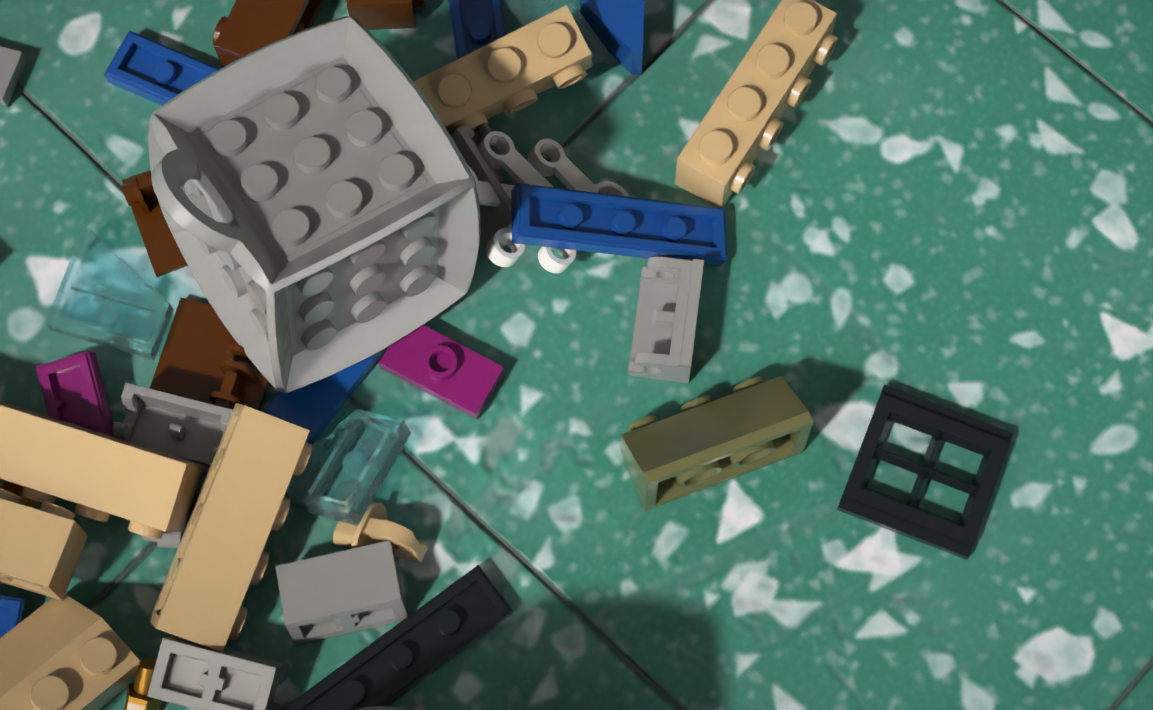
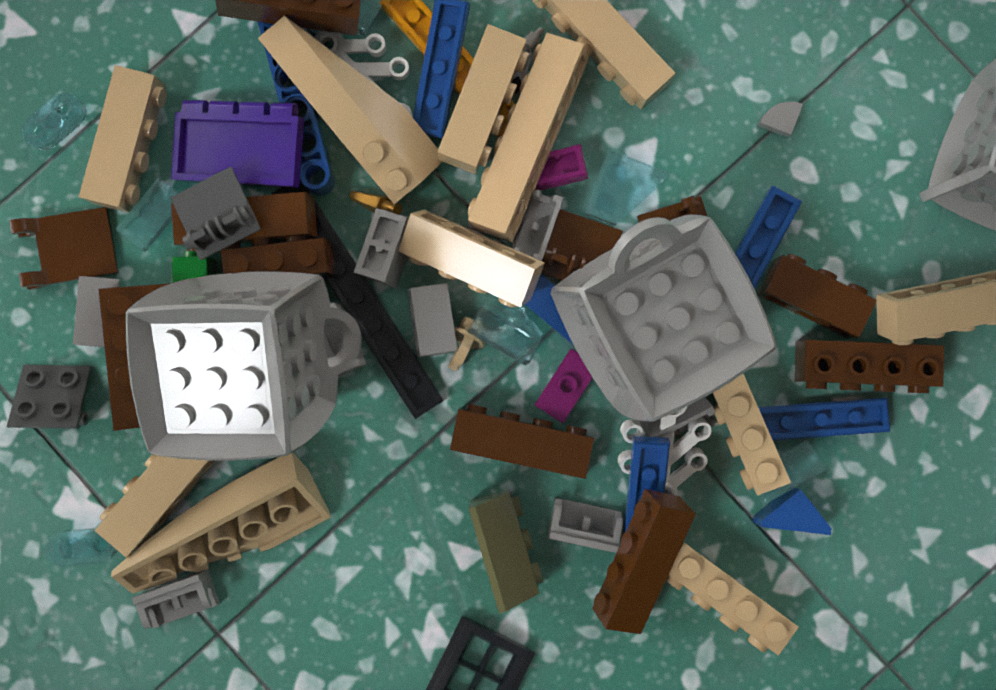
camera: 95 degrees right, 15 degrees up
none -> reddish brown brick [450,404,594,479]
none -> reddish brown brick [592,489,696,634]

